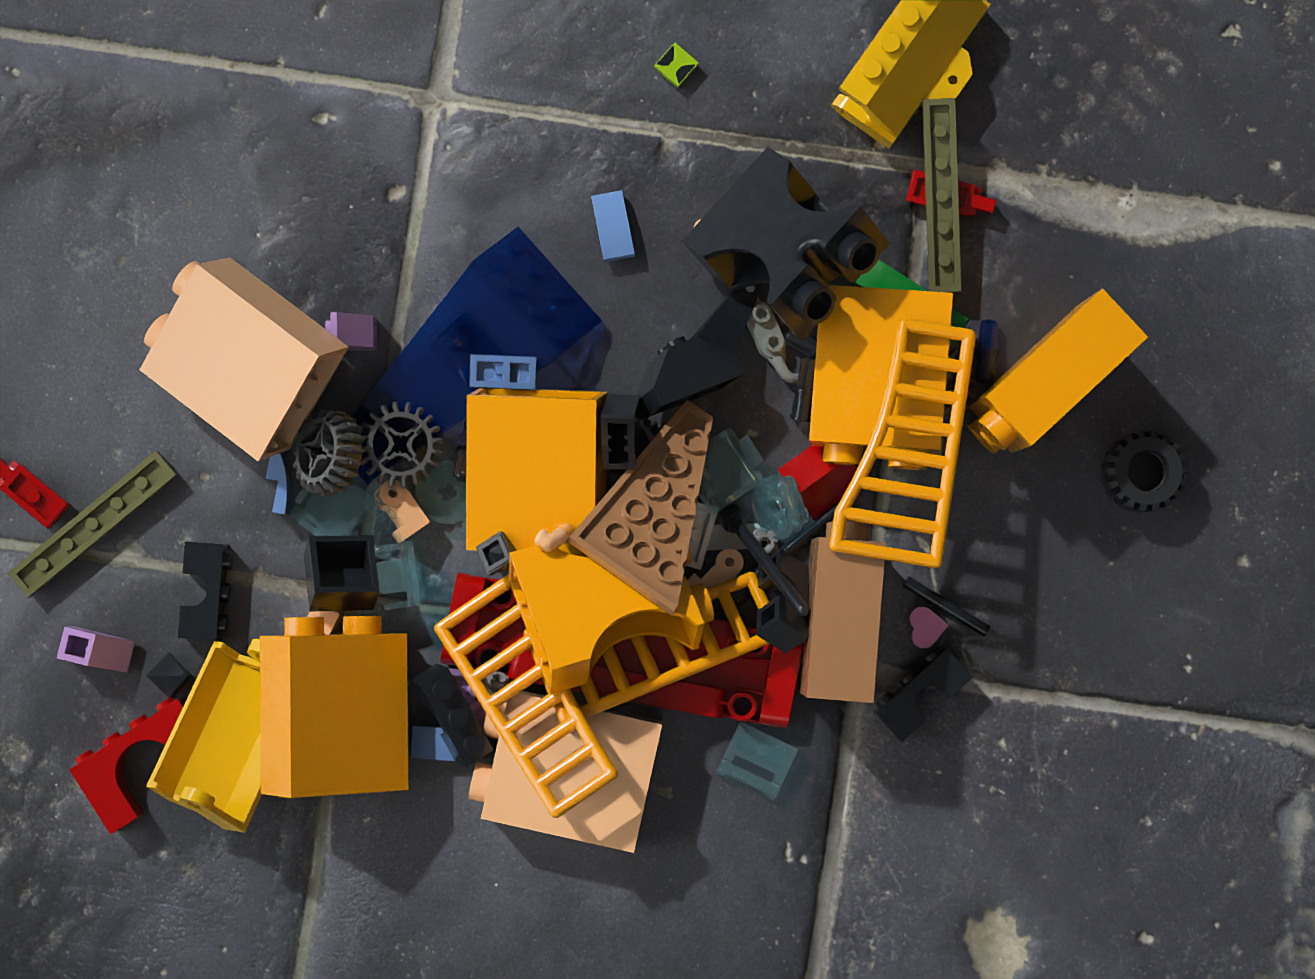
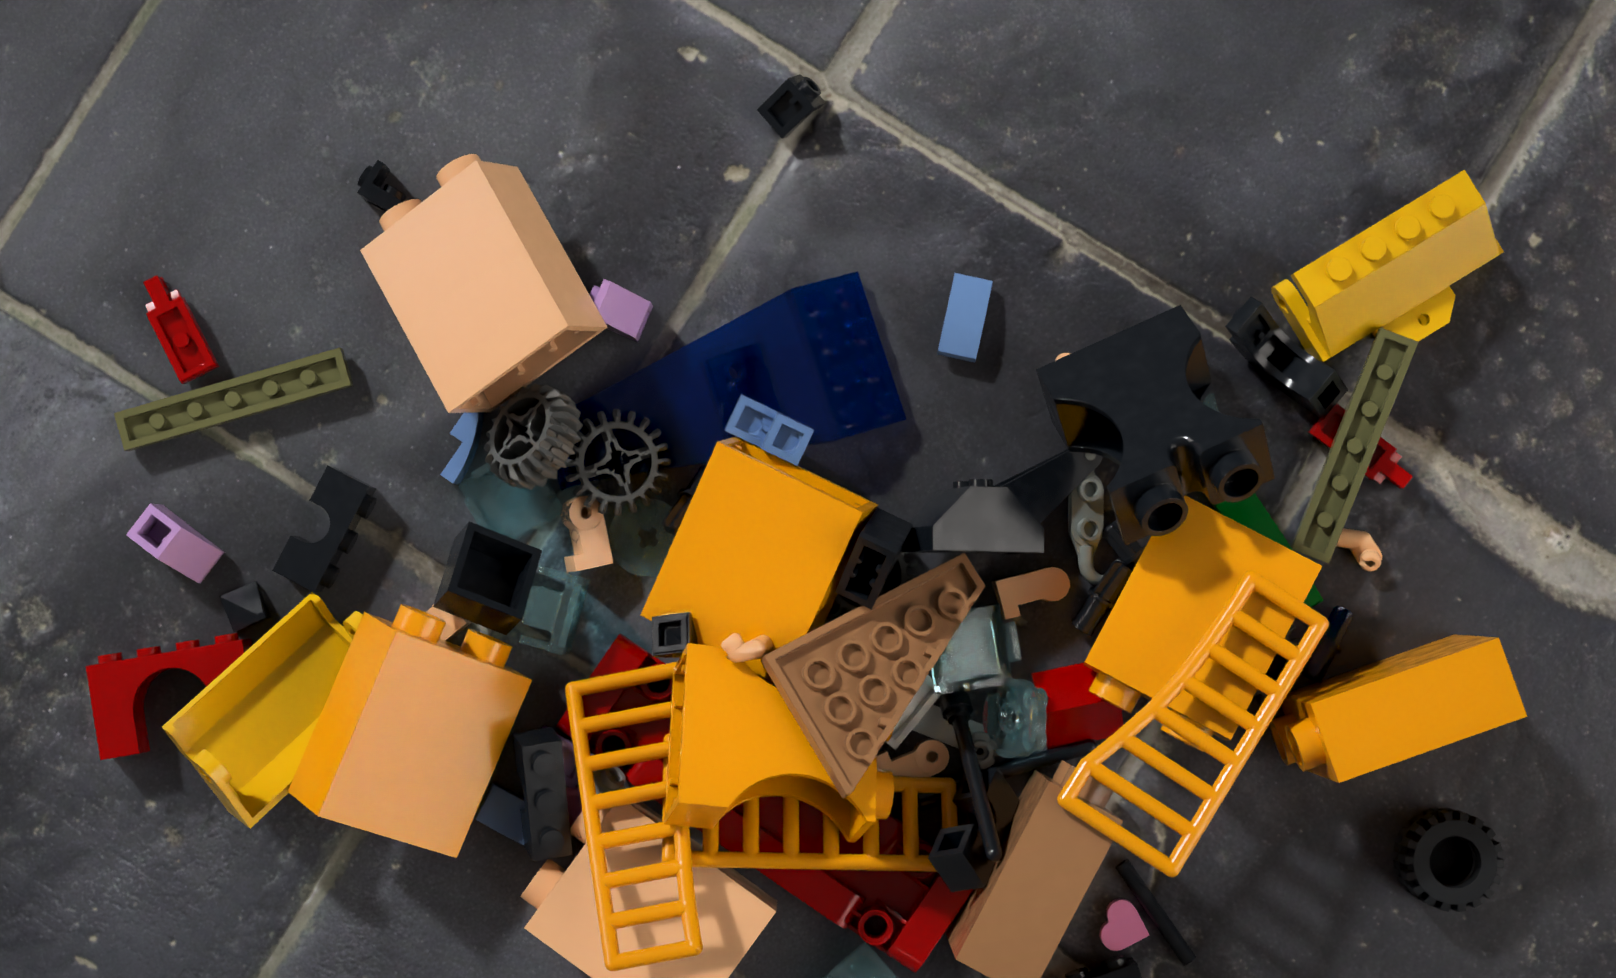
camera: 25 degrees right, 0 degrees up
lime tile [654,43,699,88] -> none
none -> black bracket [357,160,406,212]
none -> black bracket [757,74,825,139]
none -> light nougat leg [992,567,1070,620]
none -> black arch [1225,297,1348,419]
none -> light nougat arm [1336,528,1382,572]

